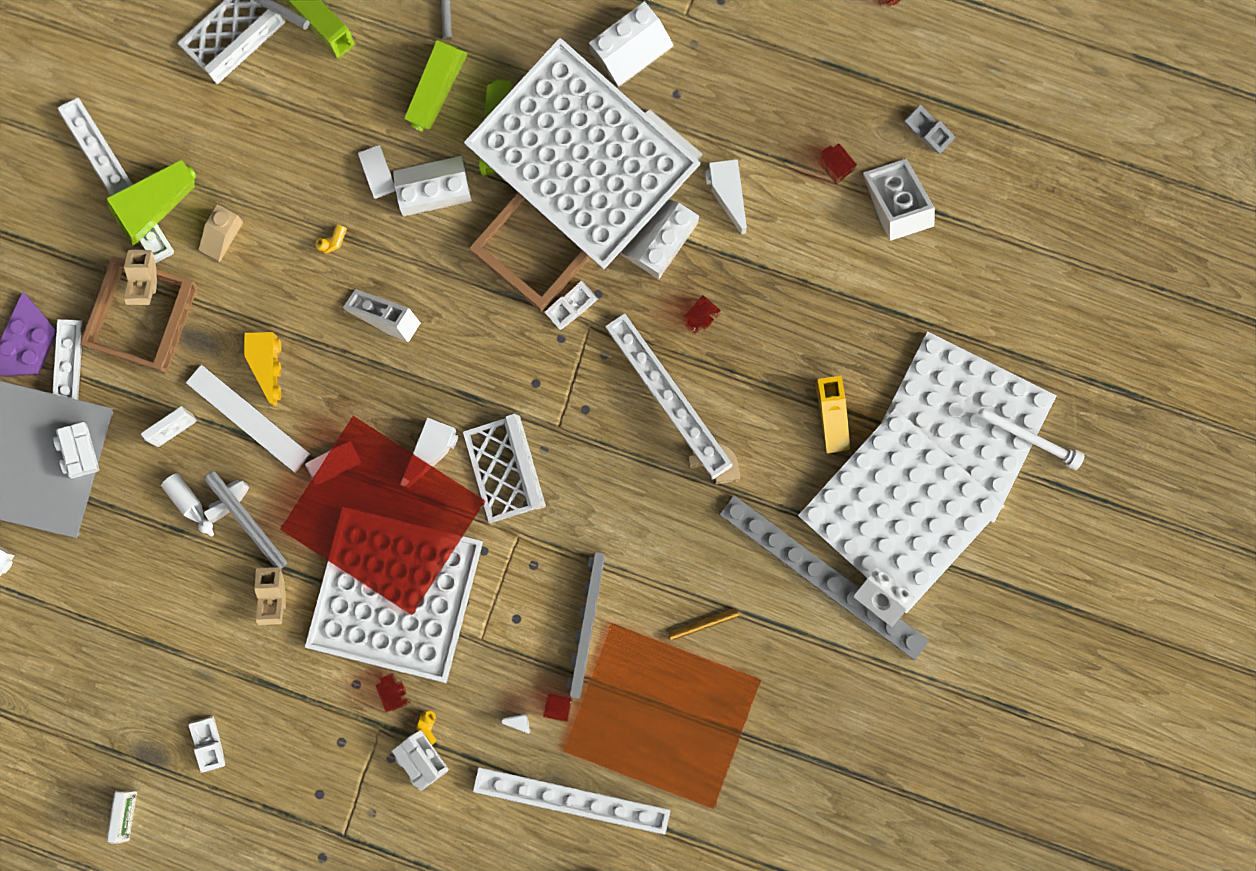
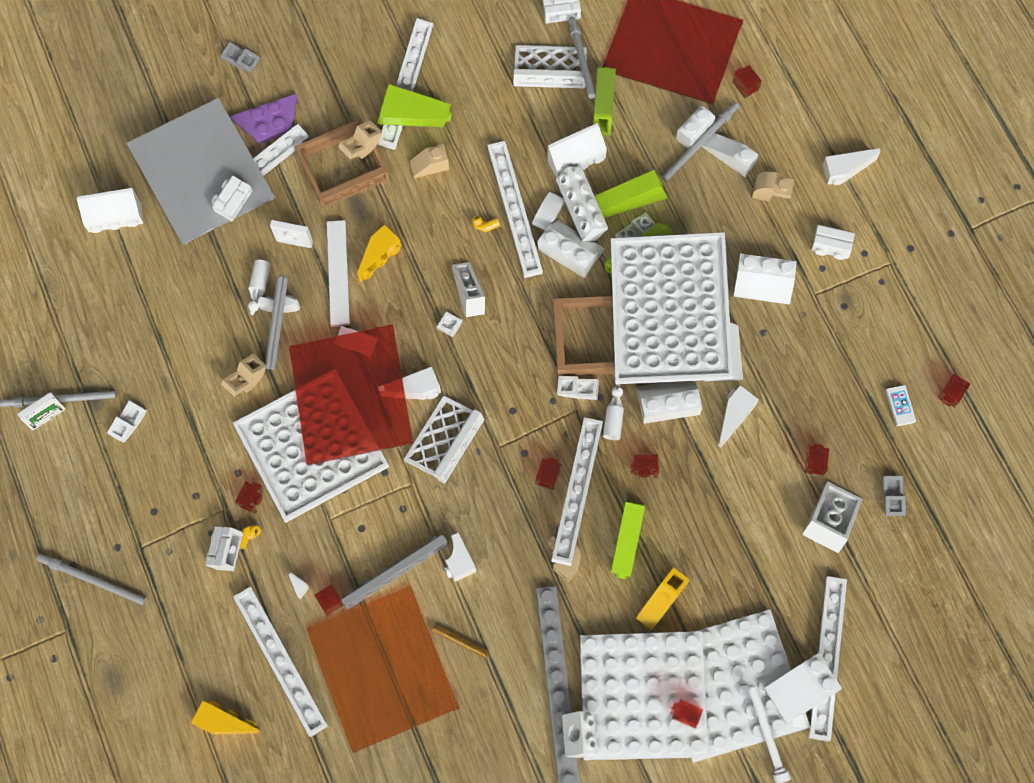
camera: 45 degrees right, 10 degrees down
none -> light grey bar [0,391,117,408]
none -> white tile [436,311,462,337]
none -> white arch [444,533,476,582]
none -> white plate [488,141,543,278]
none -> clear red brick [535,458,561,490]
none -> white slope [548,123,607,178]
none -> white brick [556,166,608,241]
none -> white wheel [603,384,624,440]
none -> lime slope [611,501,645,579]
none -> white slope [615,212,656,238]
none -> clear red brick [670,699,704,730]
none -> white slope [764,653,842,724]
none -> white plate [809,576,847,741]
none -> tile [885,385,916,427]

